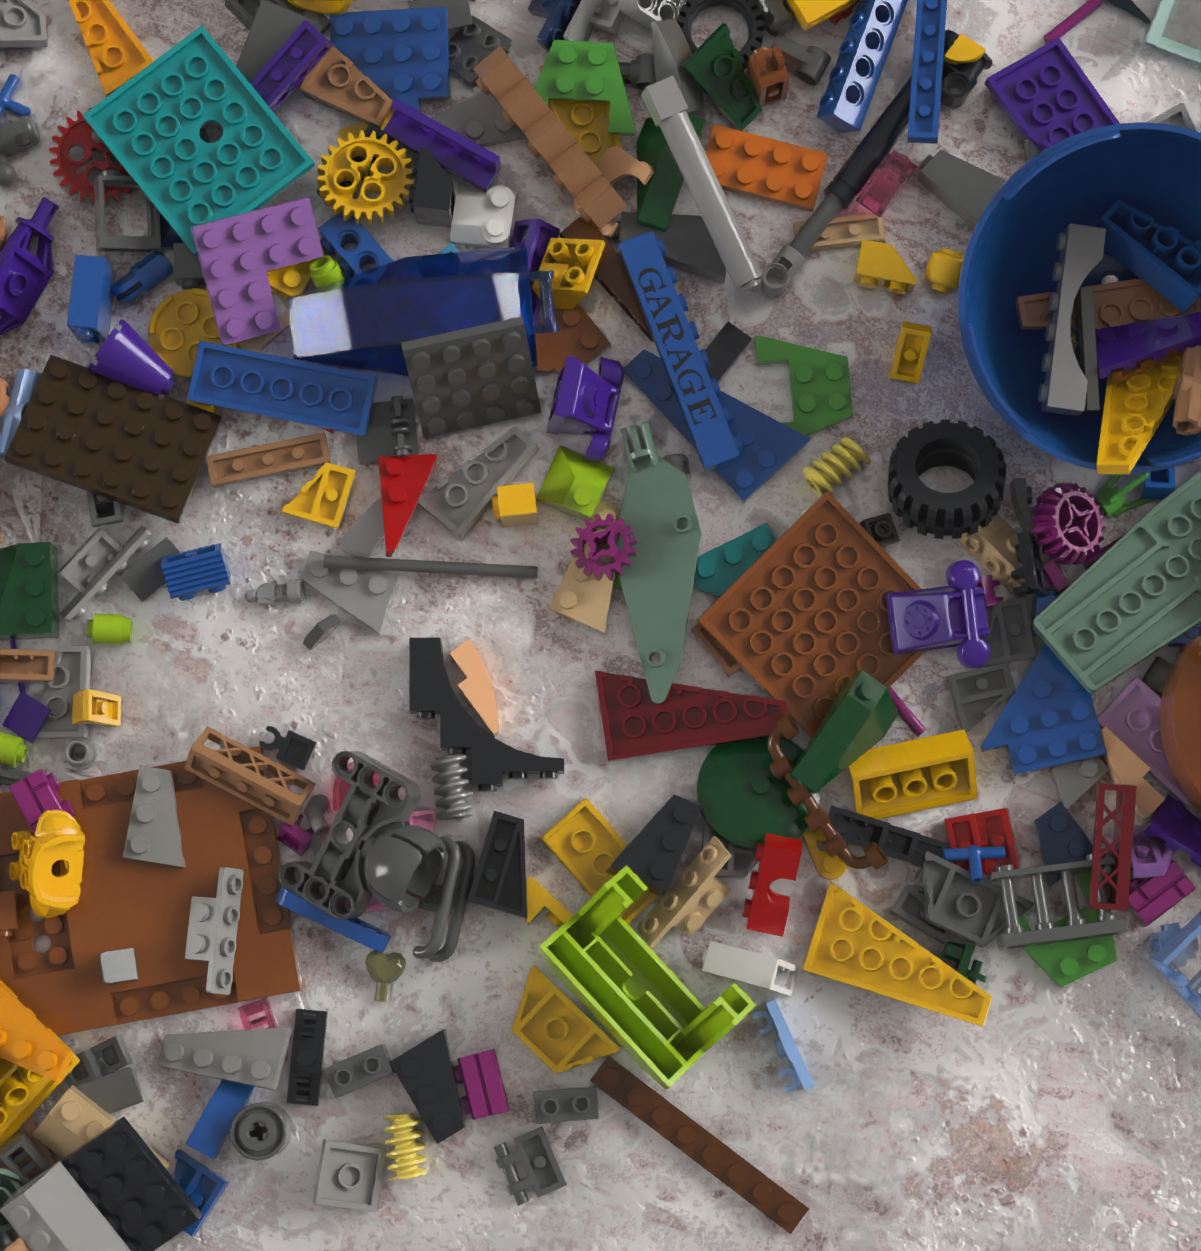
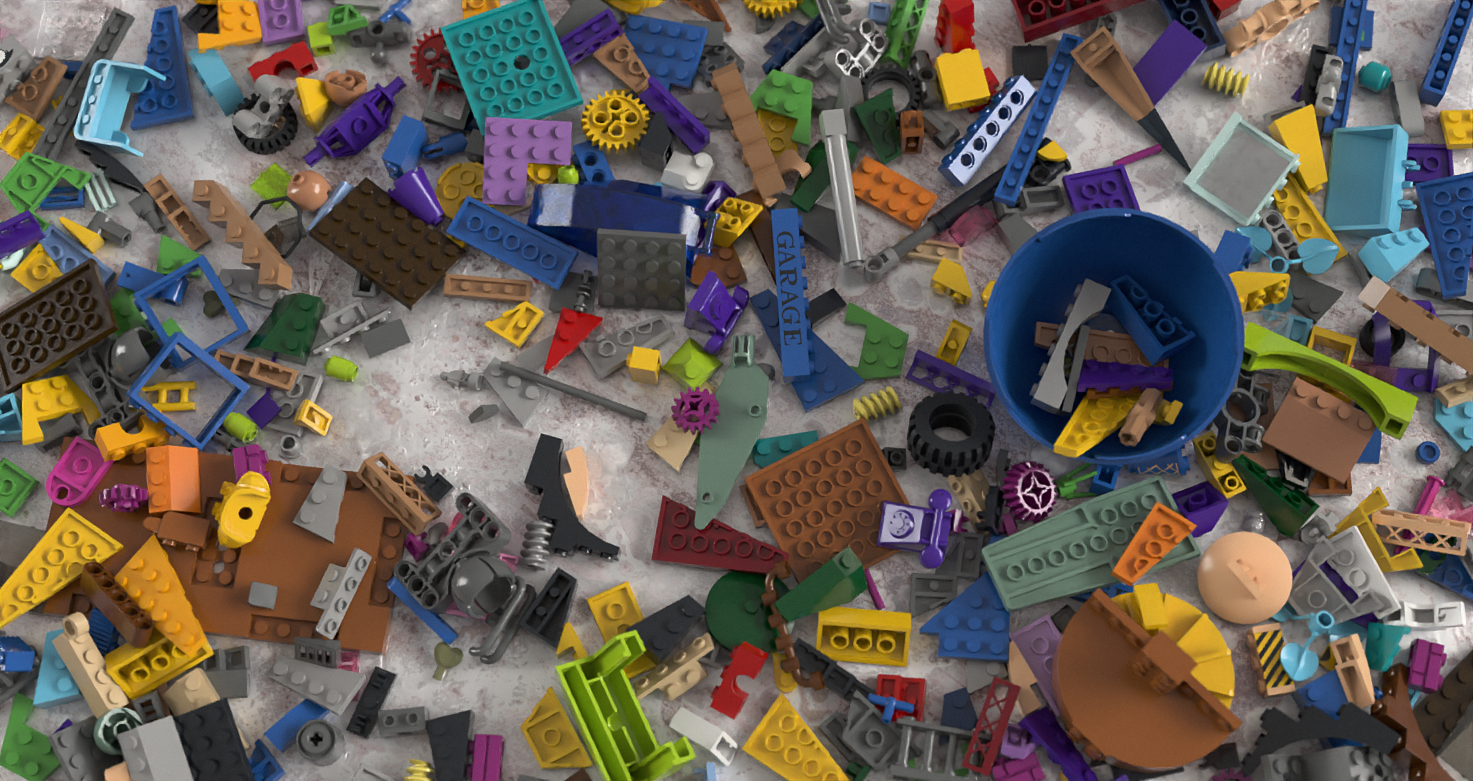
camera: 20 degrees right, 10 degrees down
blue brick [161,543,231,601] -> none
none -> dark grey slope [294,637,341,669]
none -> dark purple fence [905,349,996,411]
none -> dark grey slope [992,185,1065,221]

